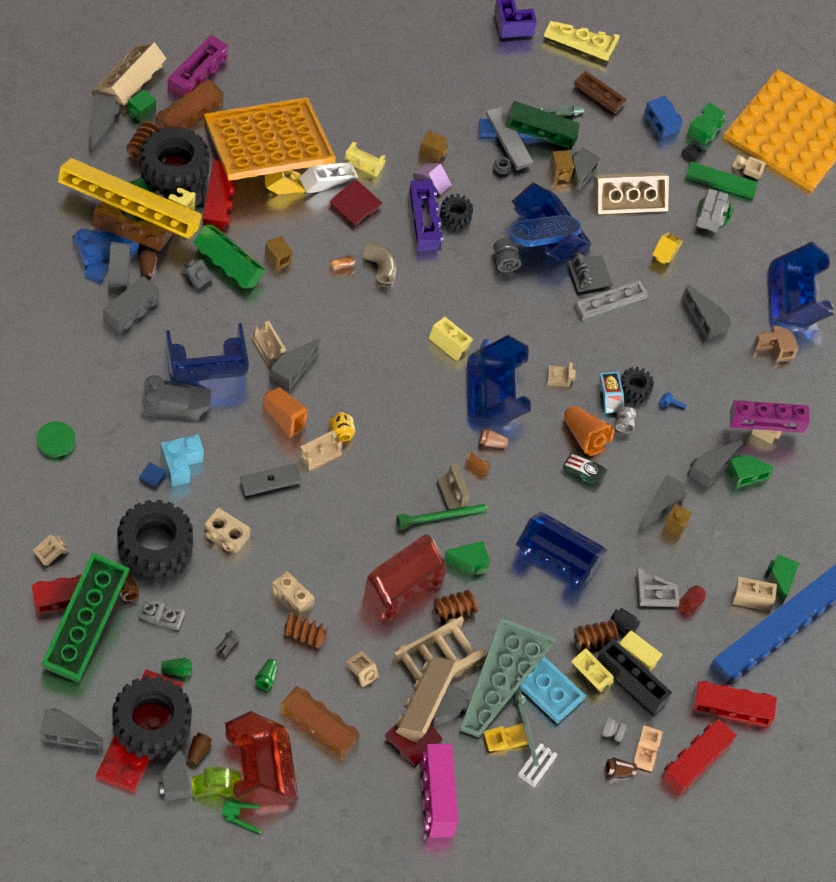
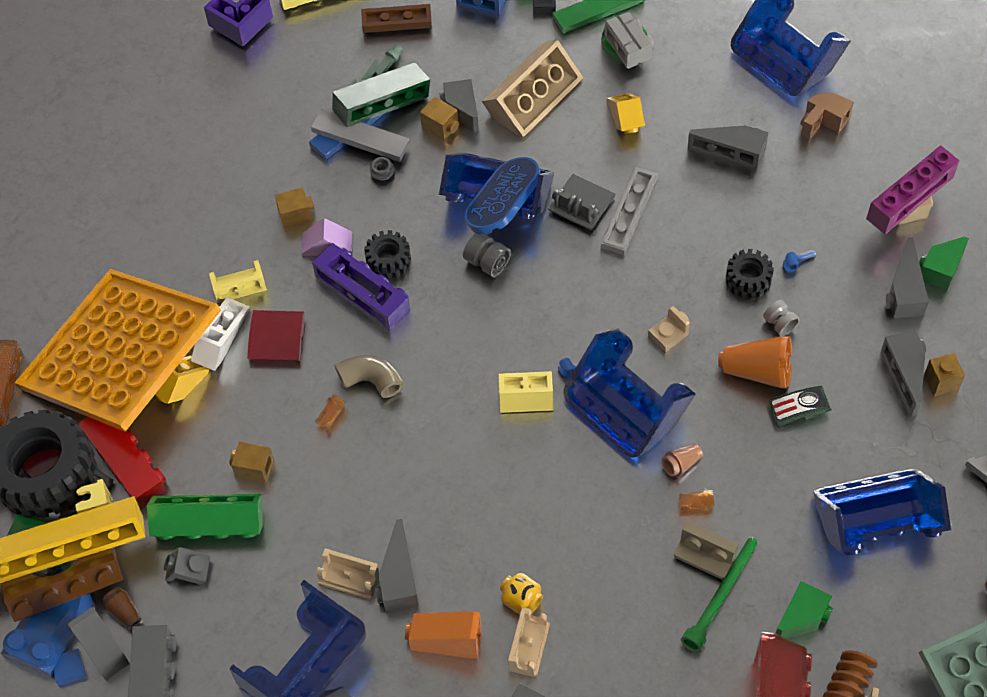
camera: 30 degrees left, 0 degrees up
slope [599,371,624,413] -> none

